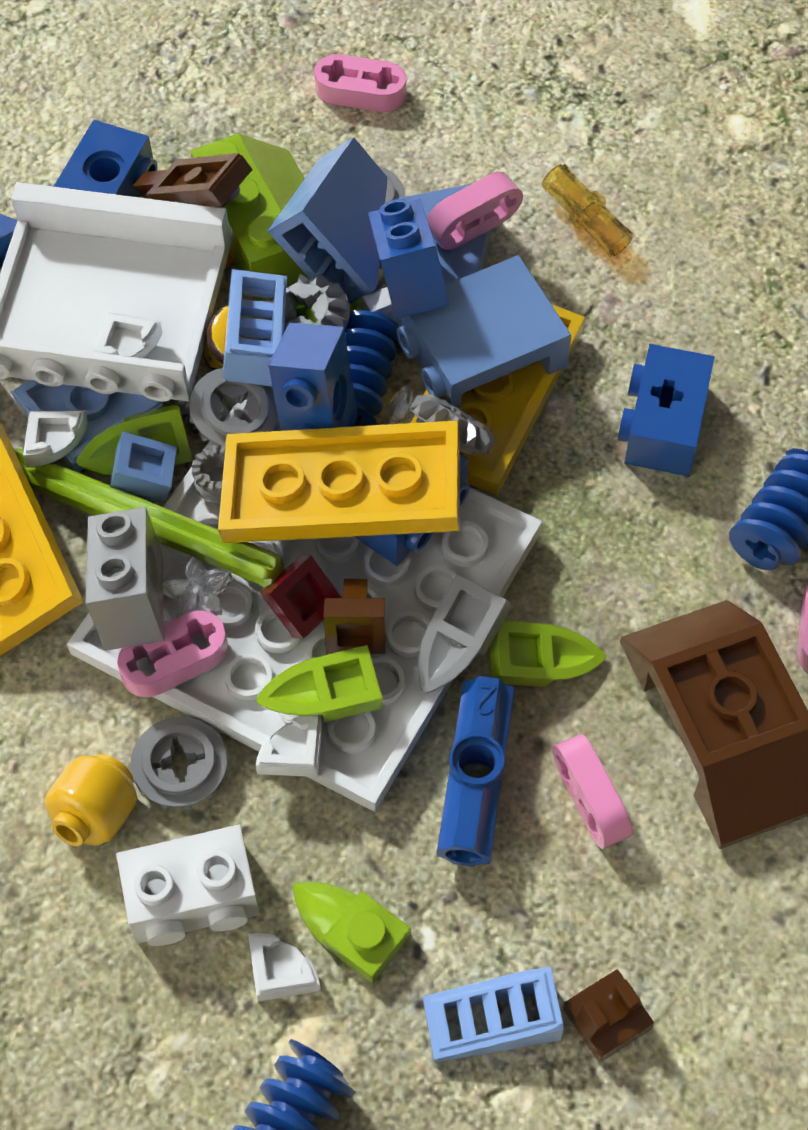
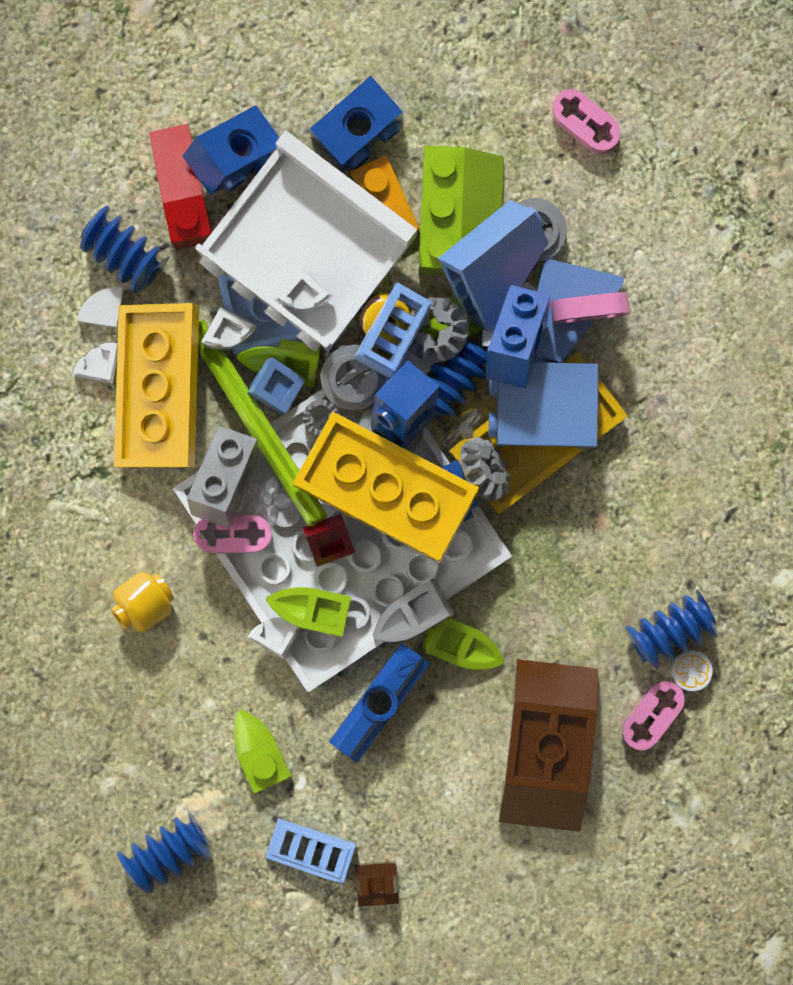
camera: 25 degrees right, 25 degrees up
white brick [116,824,260,946] -> none
light grey gear [131,717,228,811] -> none
reddish brown hinge [132,153,253,208] -> none
white tile [248,933,321,1002] -> none
reddish brown tile [324,579,386,654] -> none
clear yellow pin [541,164,634,257] -> none
bright pink beam [552,734,632,849] -> none
blue brick [618,344,715,477] -> none

